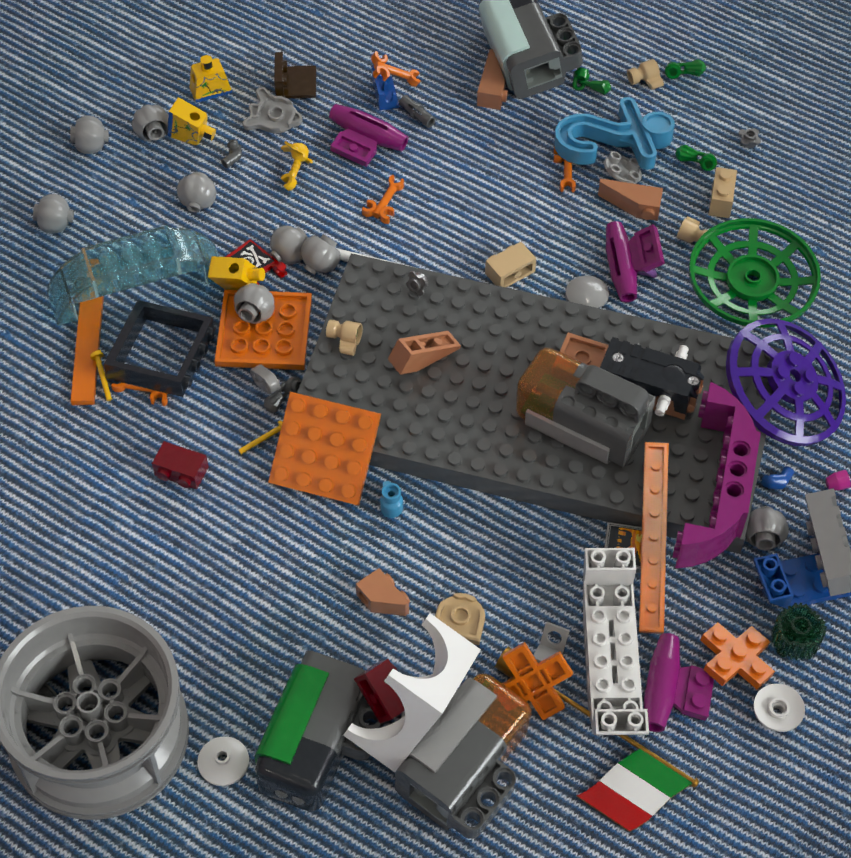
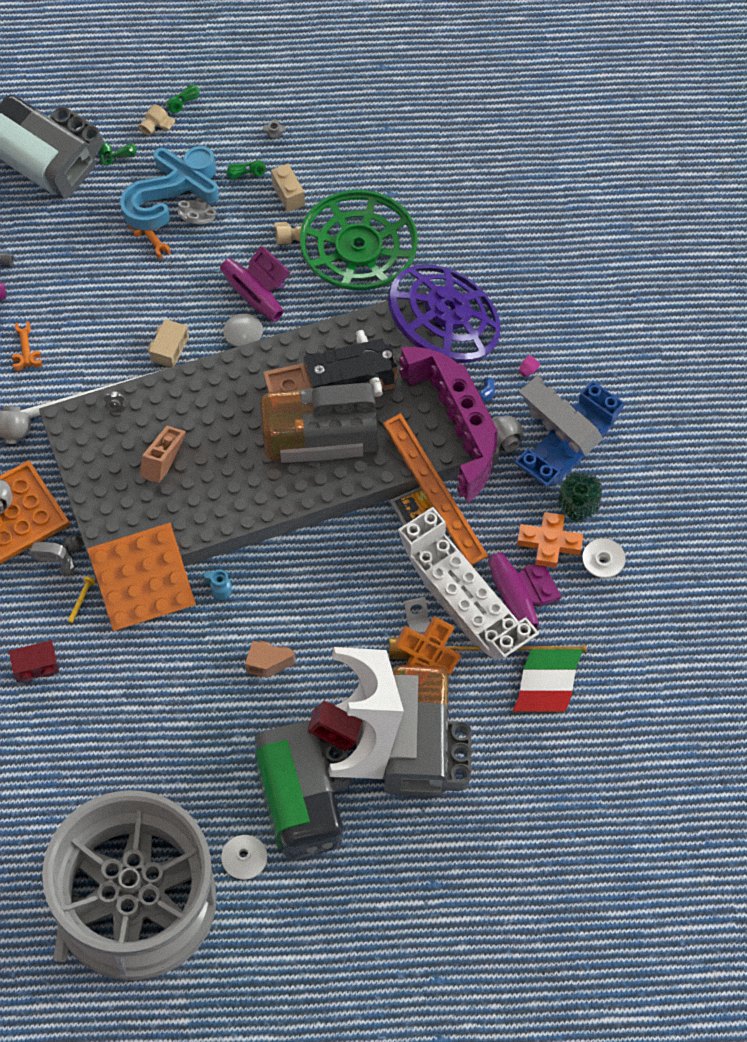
camera: 35 degrees left, 5 degrees up
tan piece [326,319,363,356] -> none
tan tile [435,593,485,645] -> none
nougat slope [477,49,508,110] -> none
nougat slope [598,178,663,221] -> none

